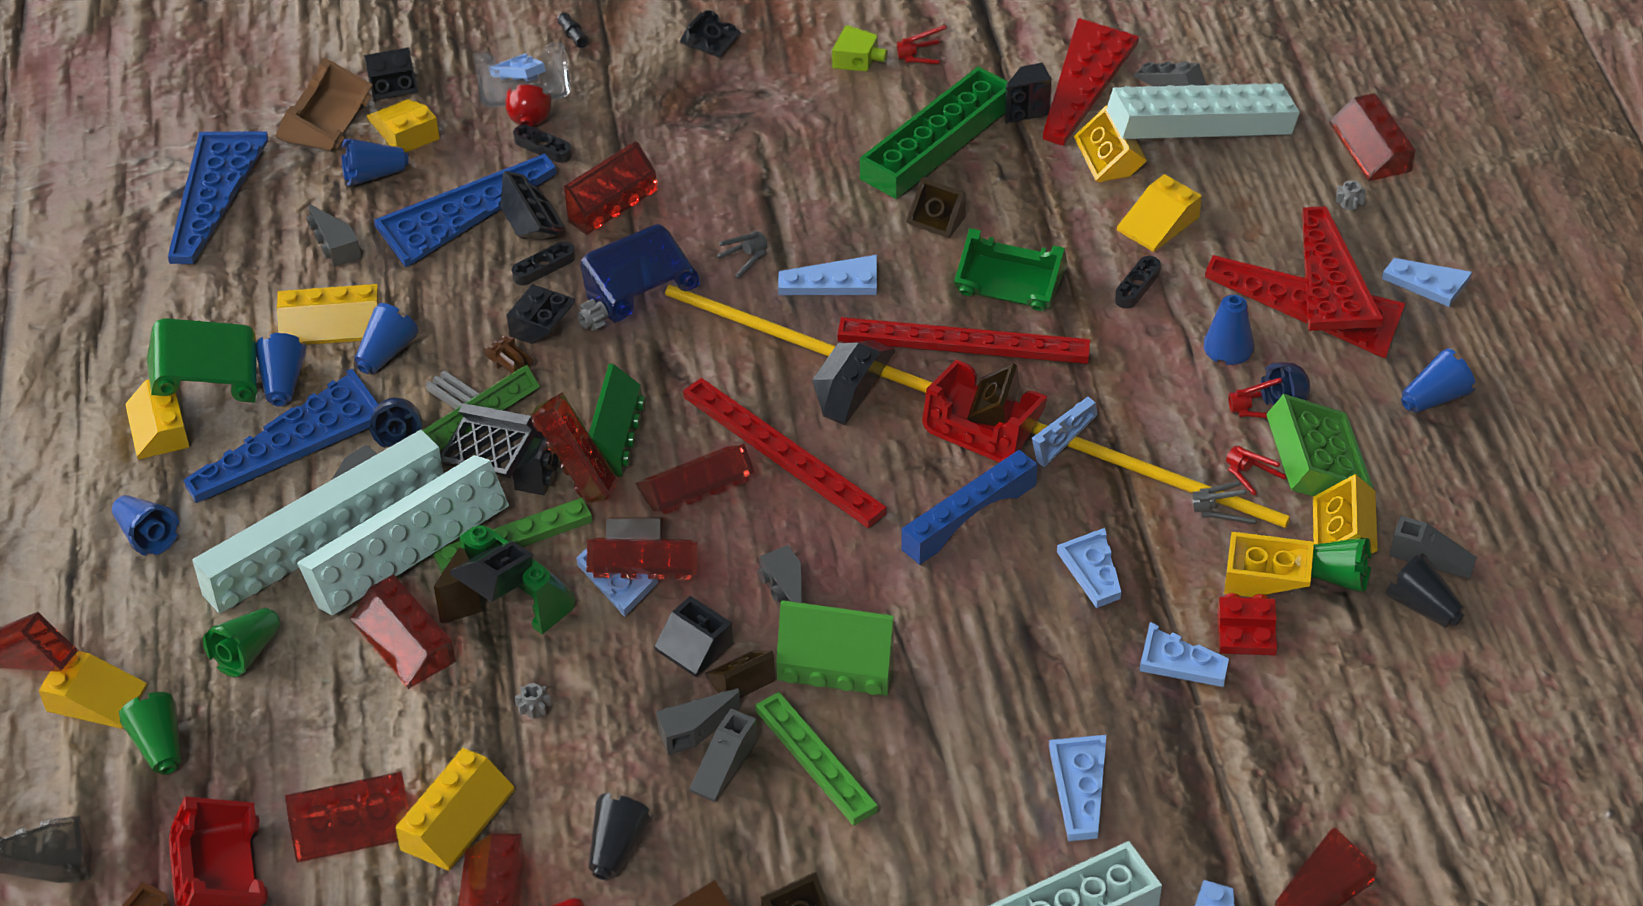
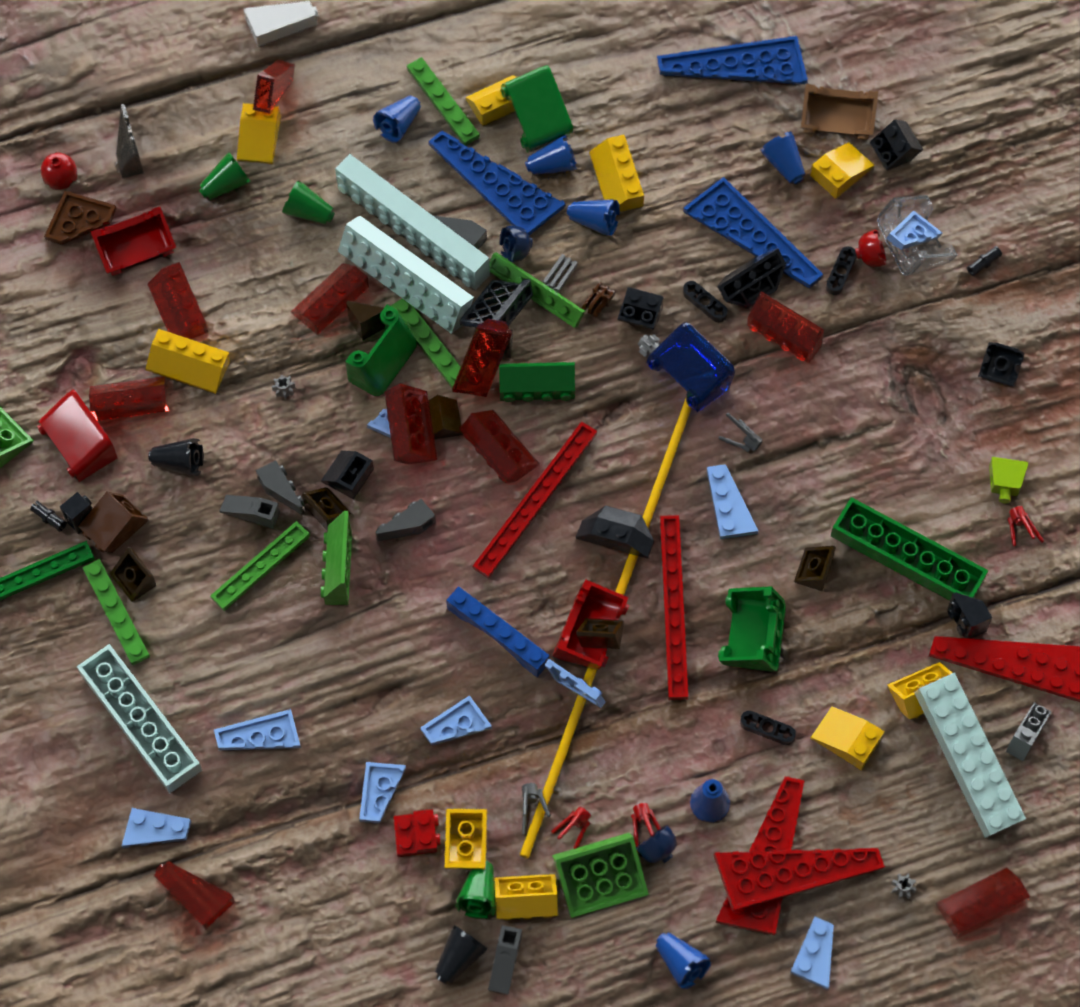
camera: 80 degrees right, 20 degrees up
dark grey slope [306,205,361,267] -> none
black slope [450,541,534,602] -> none
none -> bright green plate [407,57,480,146]

